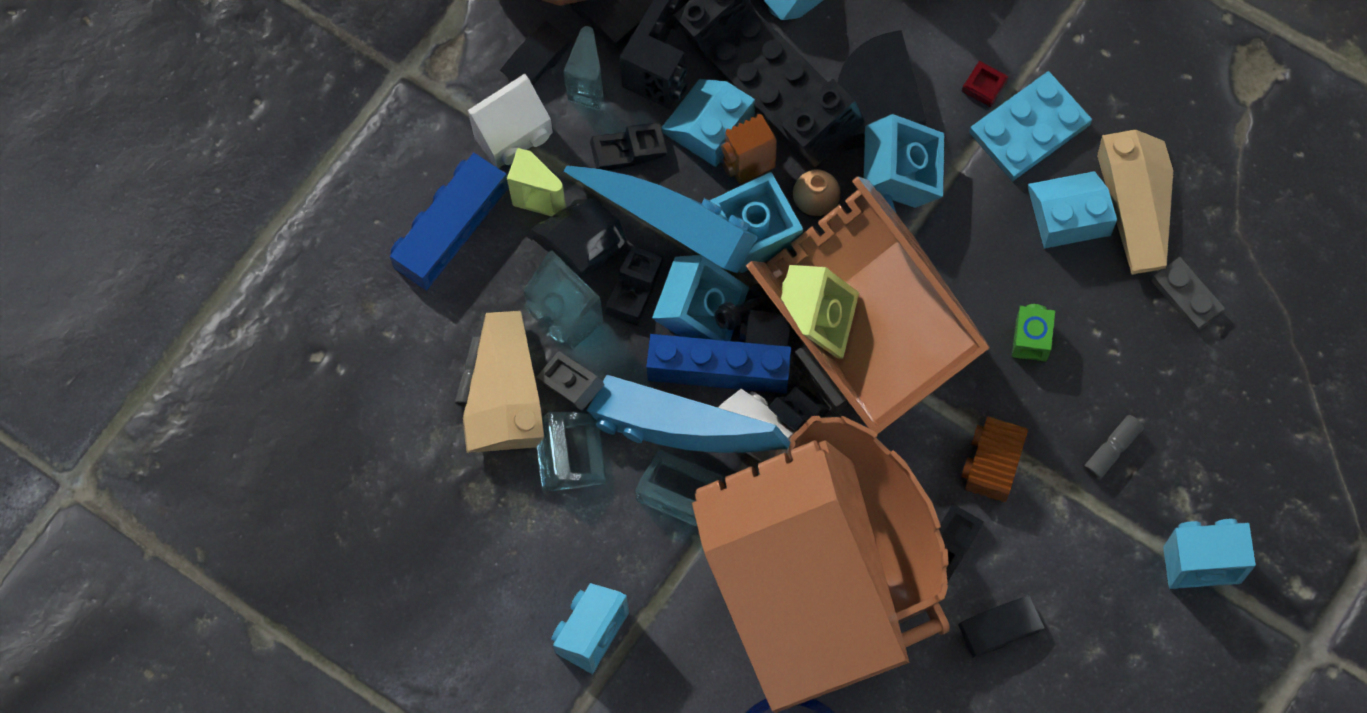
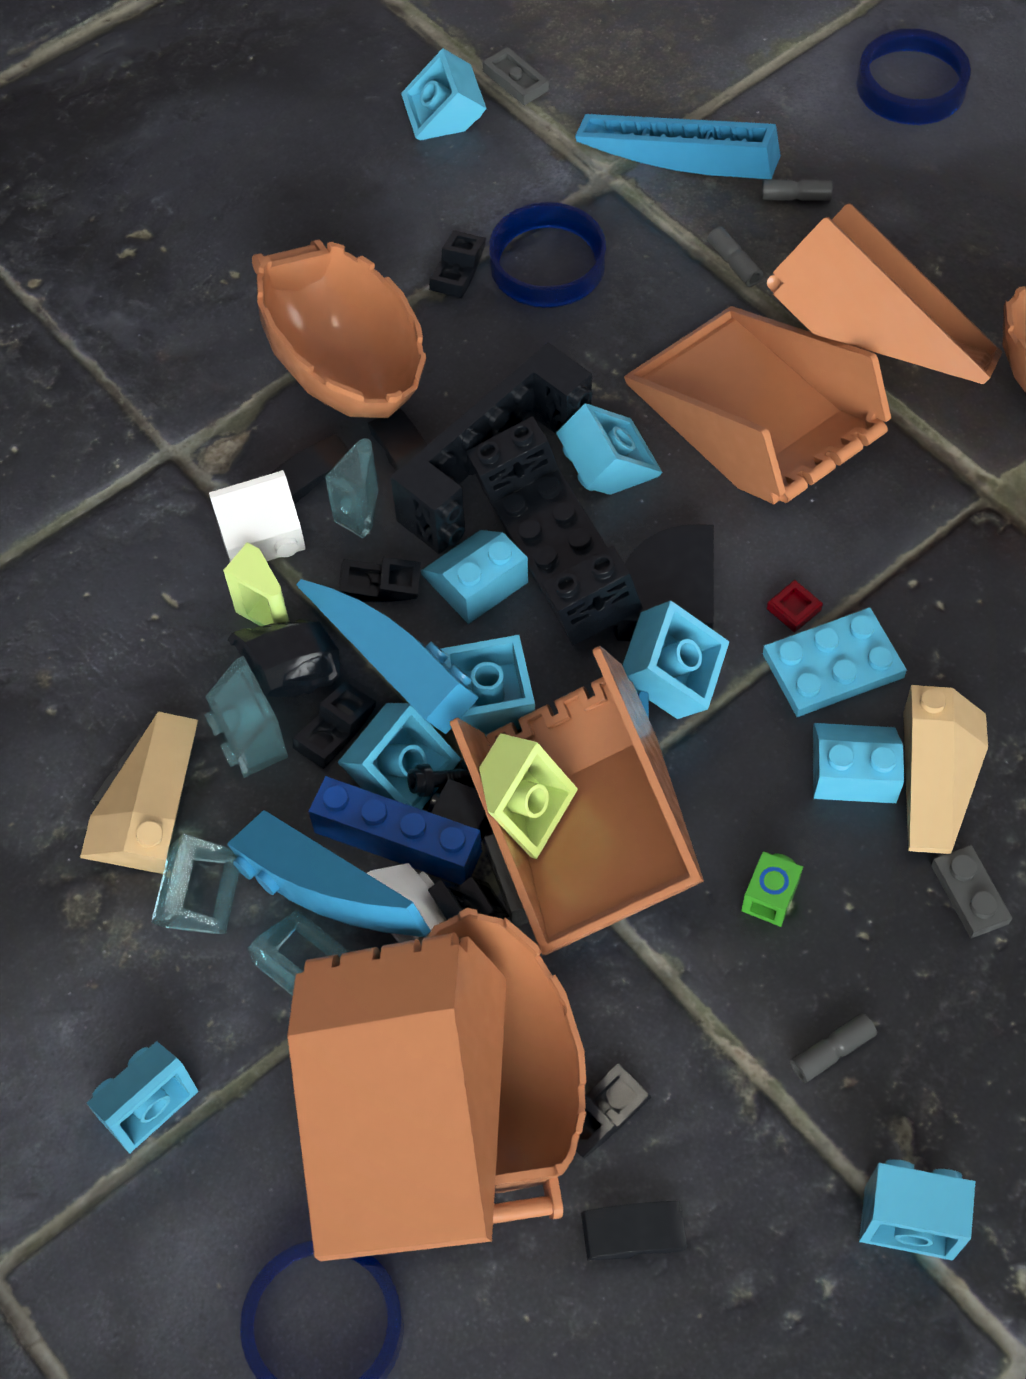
camera: 15 degrees right, 10 degrees down
blue brick [390,152,509,291] -> none
dark grey plate [536,351,605,411] -> none
dark orange brick [721,114,777,185] -> none
light nougat brick [793,170,840,216] -> none
dark orange brick [961,416,1028,502] -> none

